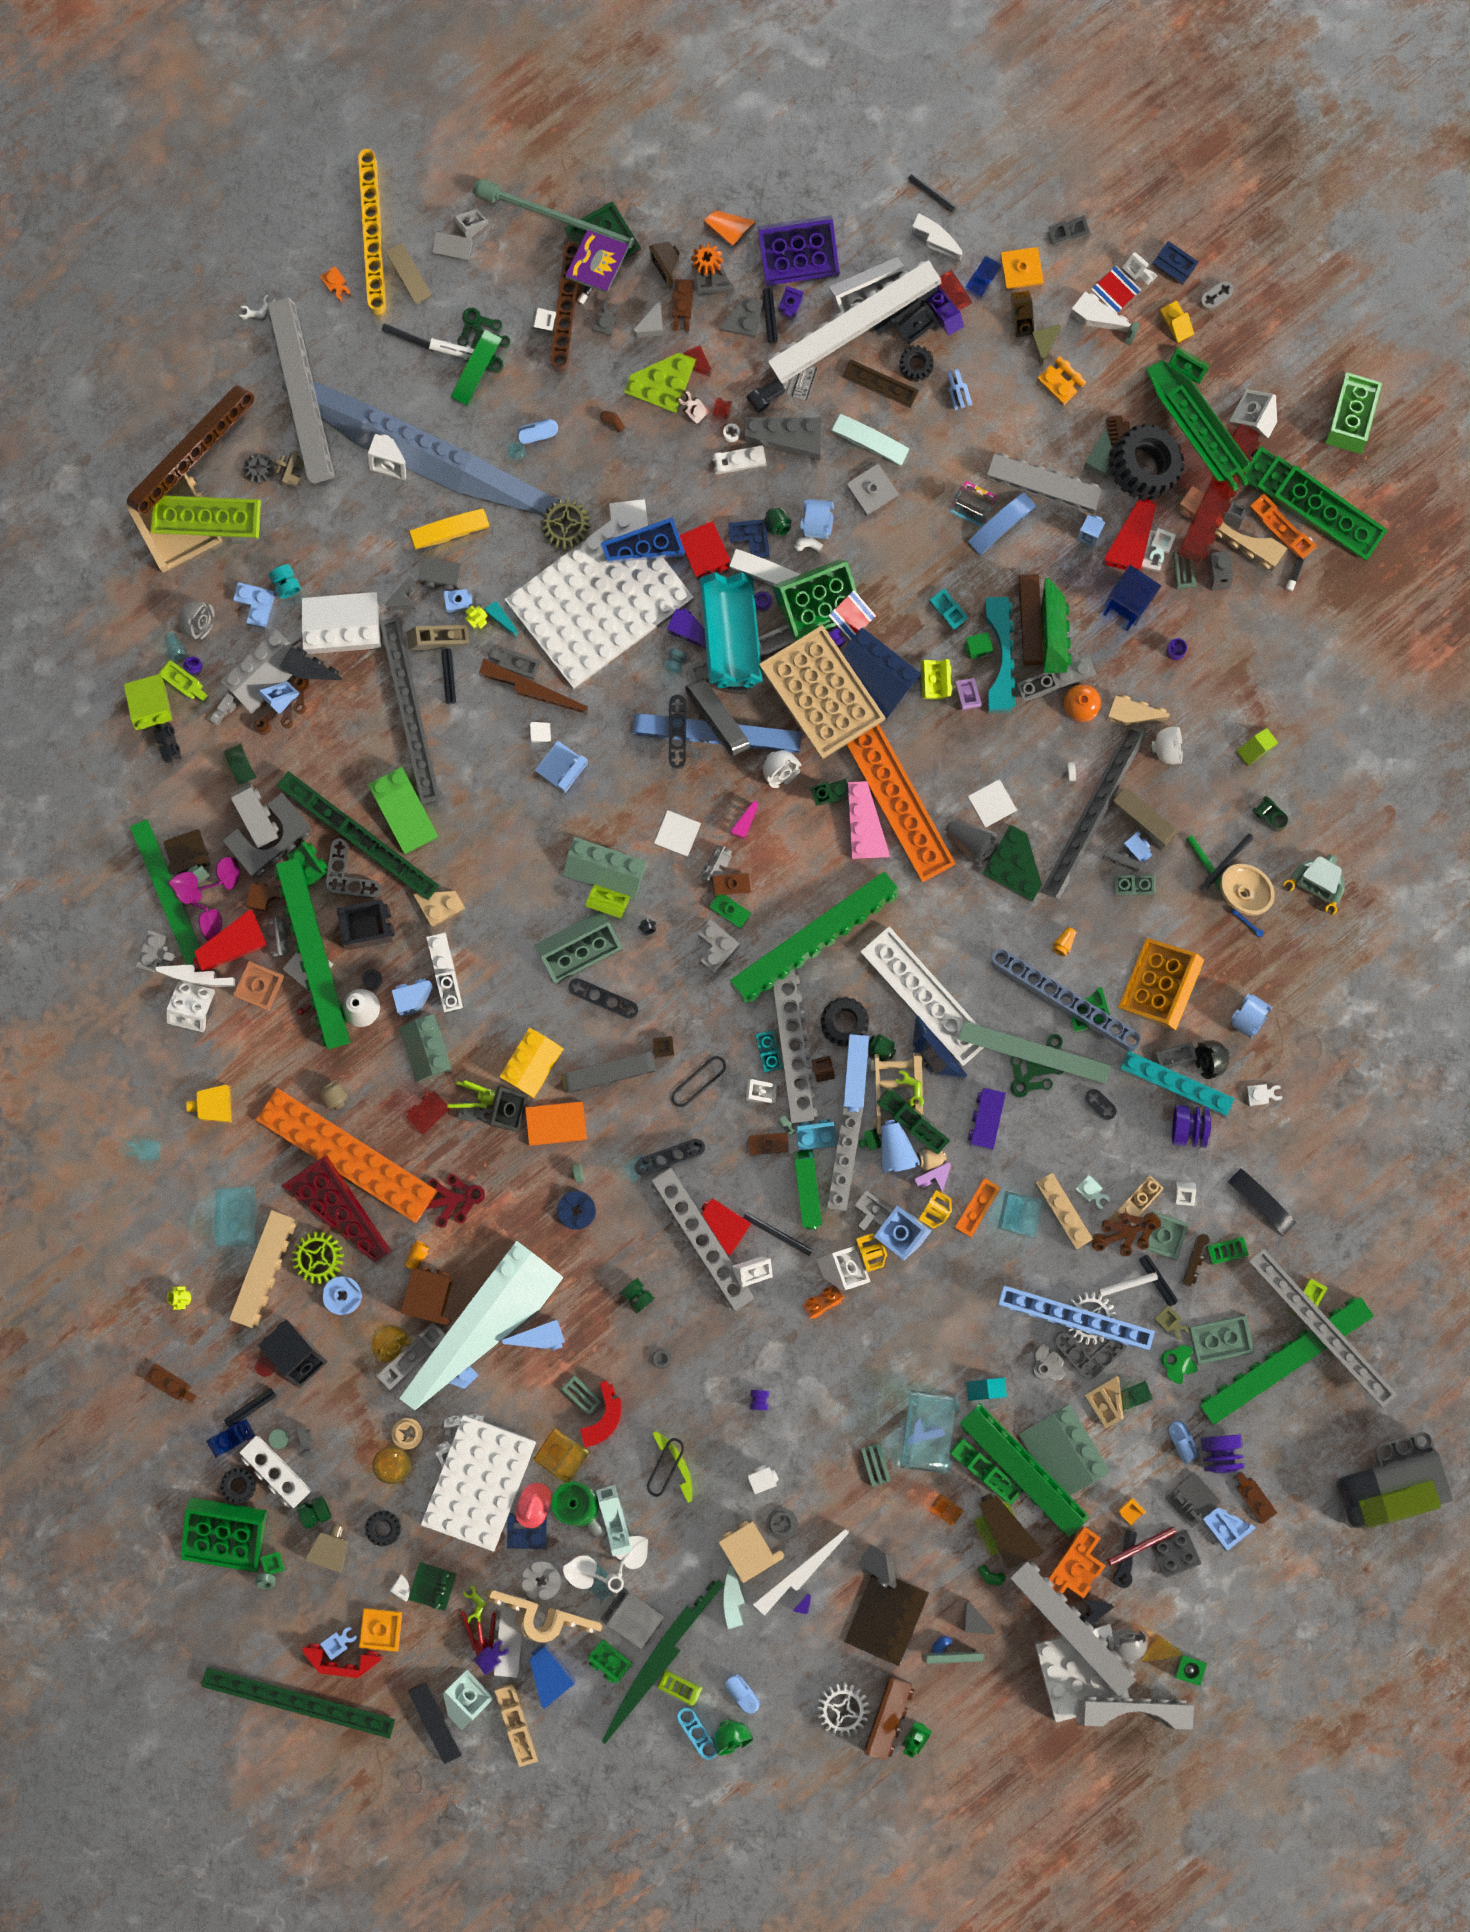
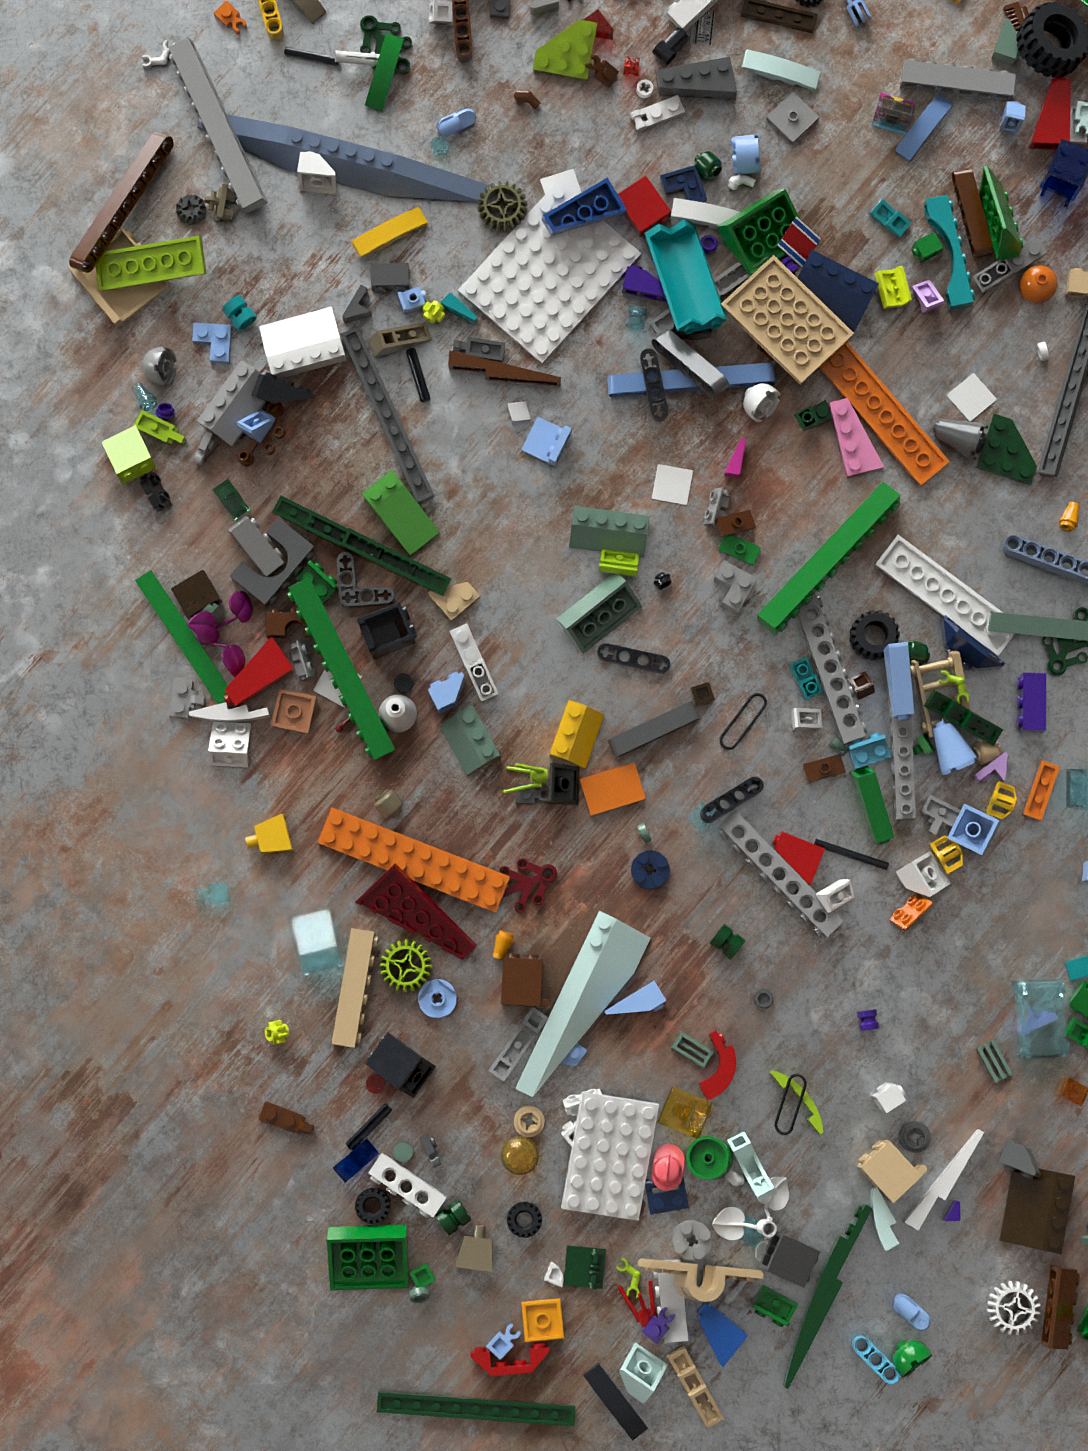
camera: 15 degrees left, 0 degrees up
clear yellow cylinder [370,1325,410,1362] -> none
clear red bracket [406,1091,451,1135] -> none
lime slope [657,1670,703,1706] -> none

